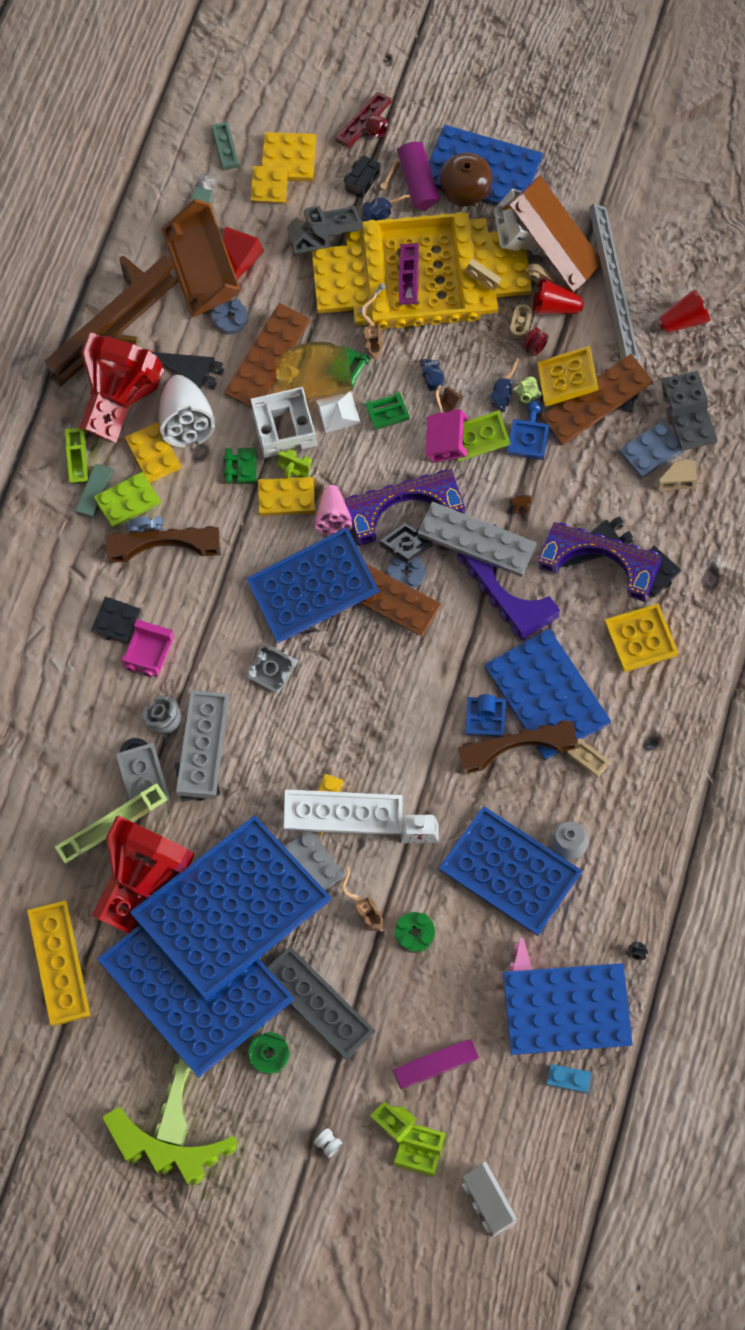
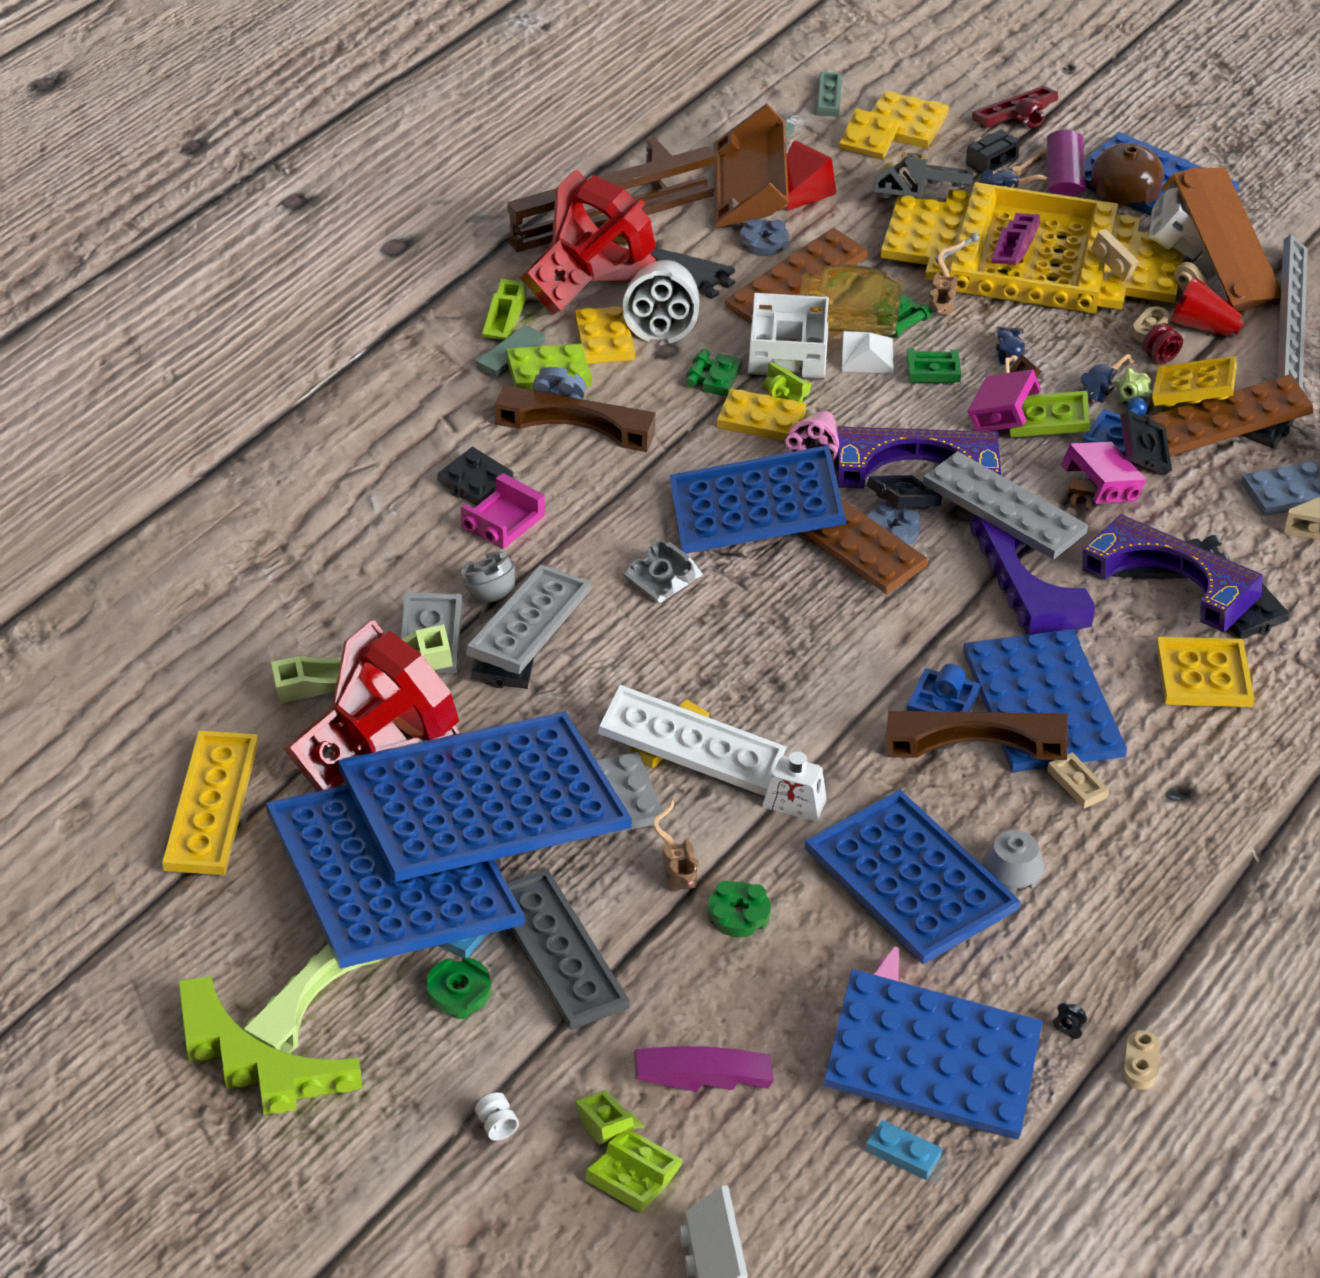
camera: 15 degrees right, 25 degrees down
none -> dark pink panel [1060,442,1147,504]
none -> black plate [1120,410,1172,475]
none -> tan plate [1123,1030,1160,1090]

